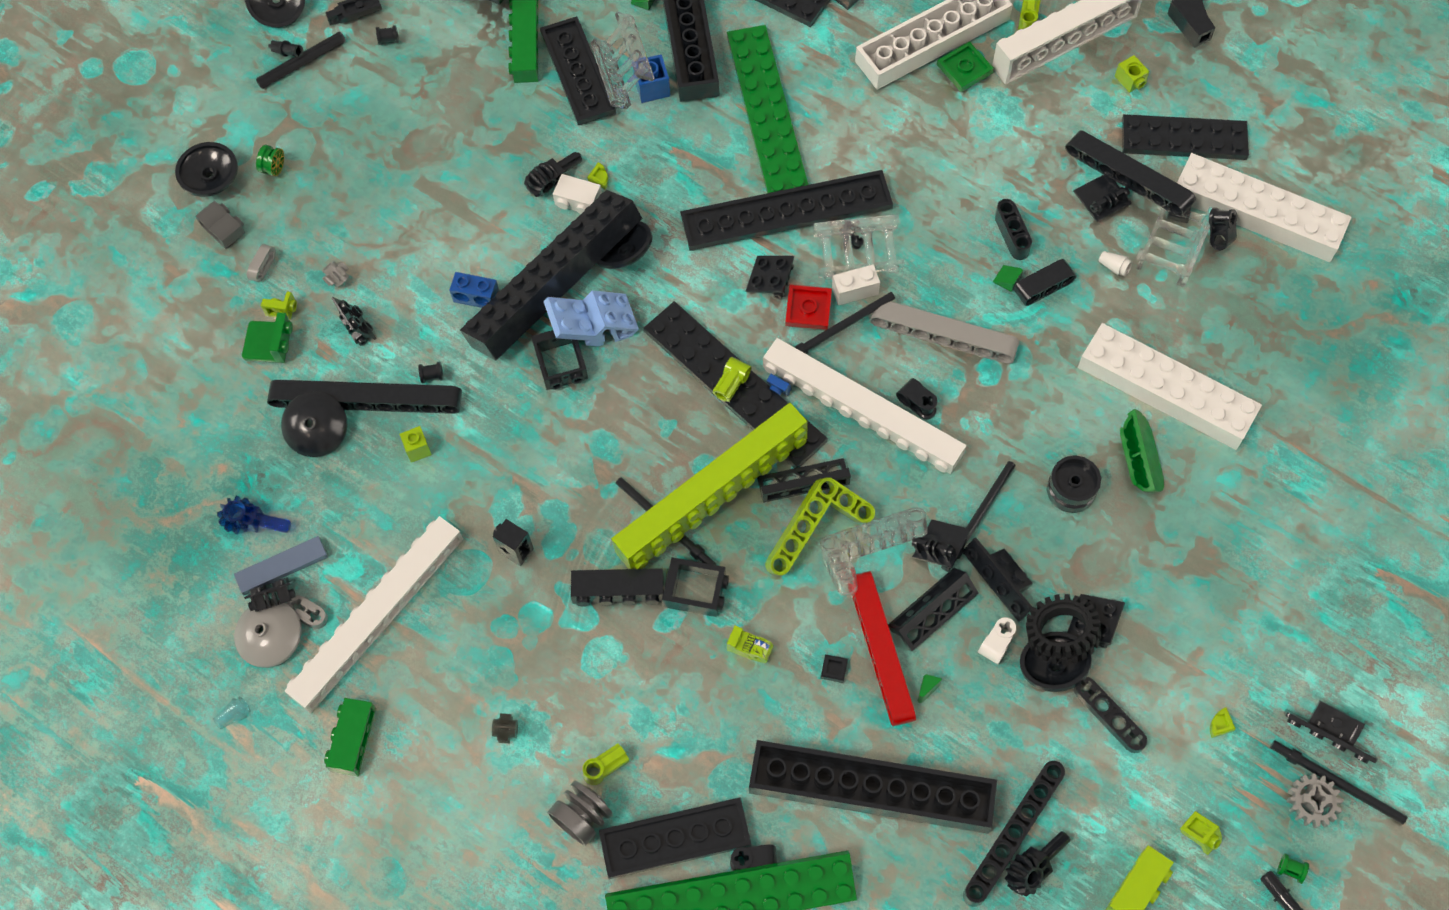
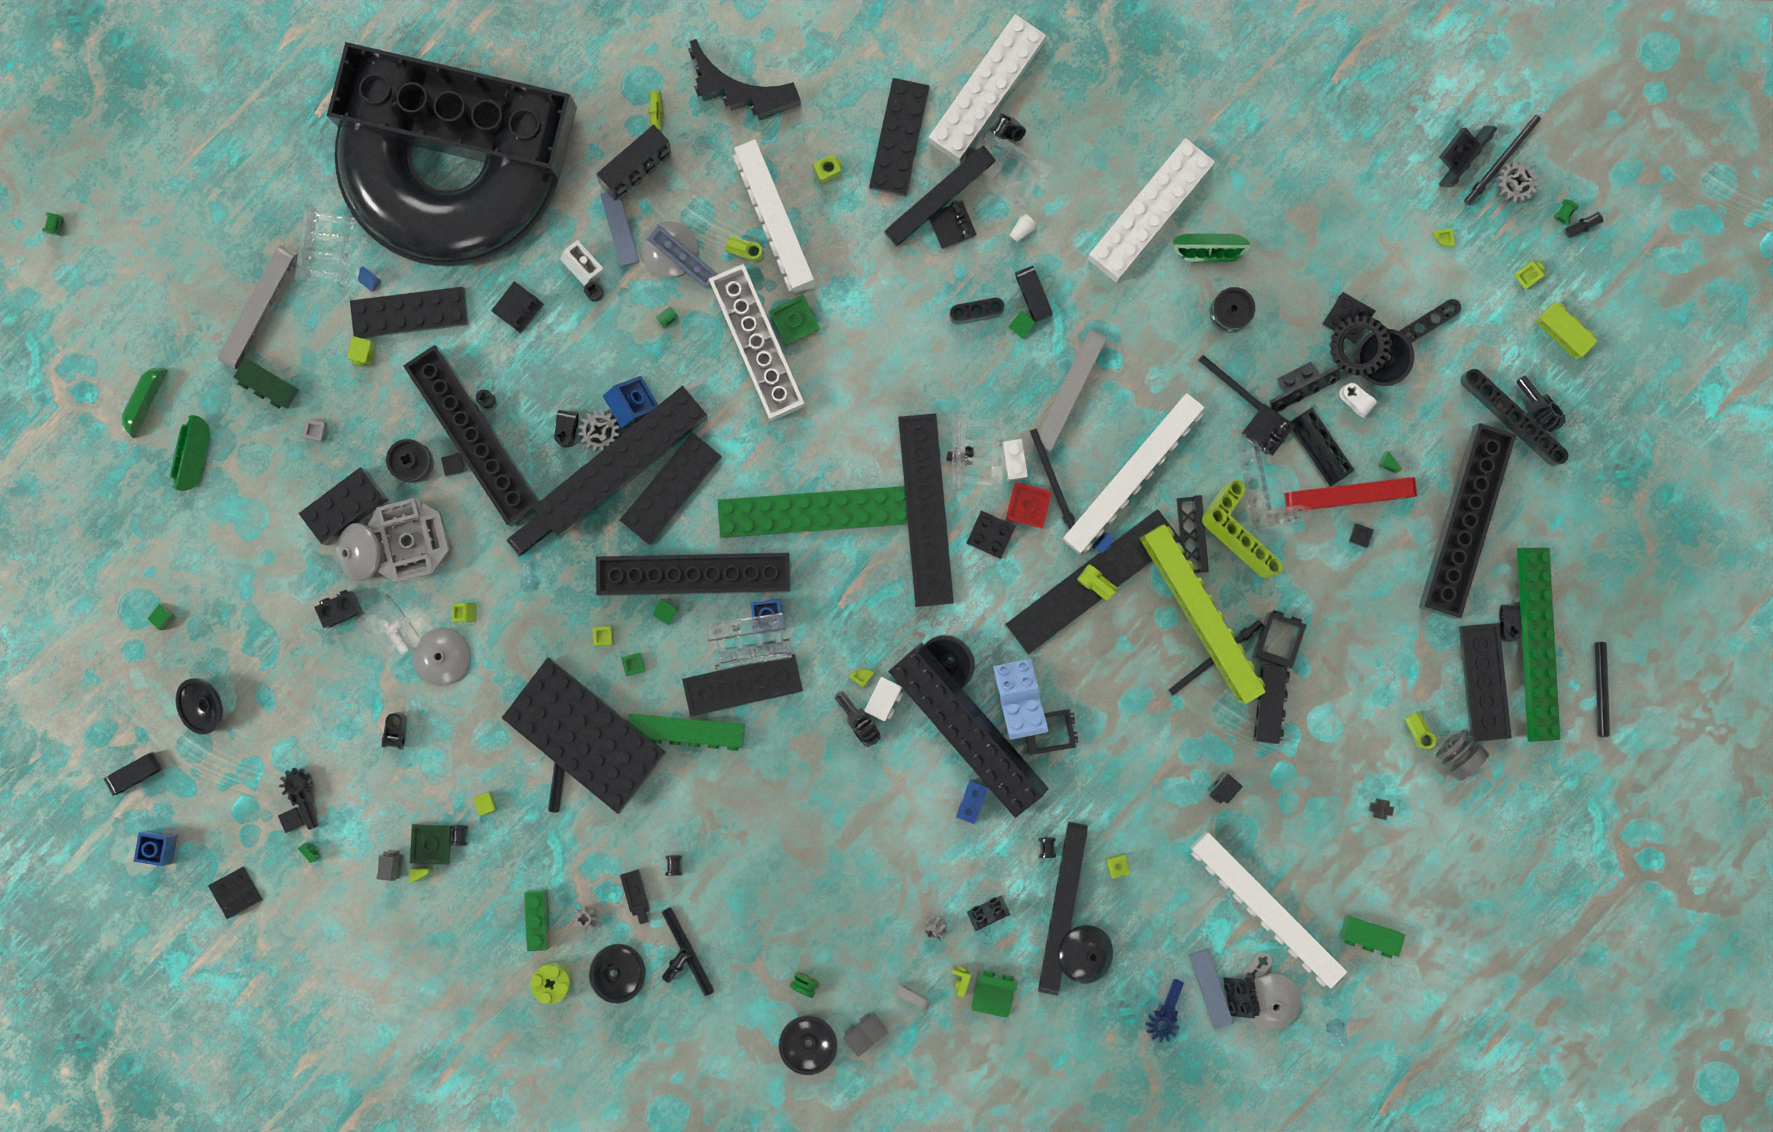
camera: 80 degrees left, 20 degrees up
lime leg [727,625,774,663] -> none
black piece [896,378,938,420] -> none

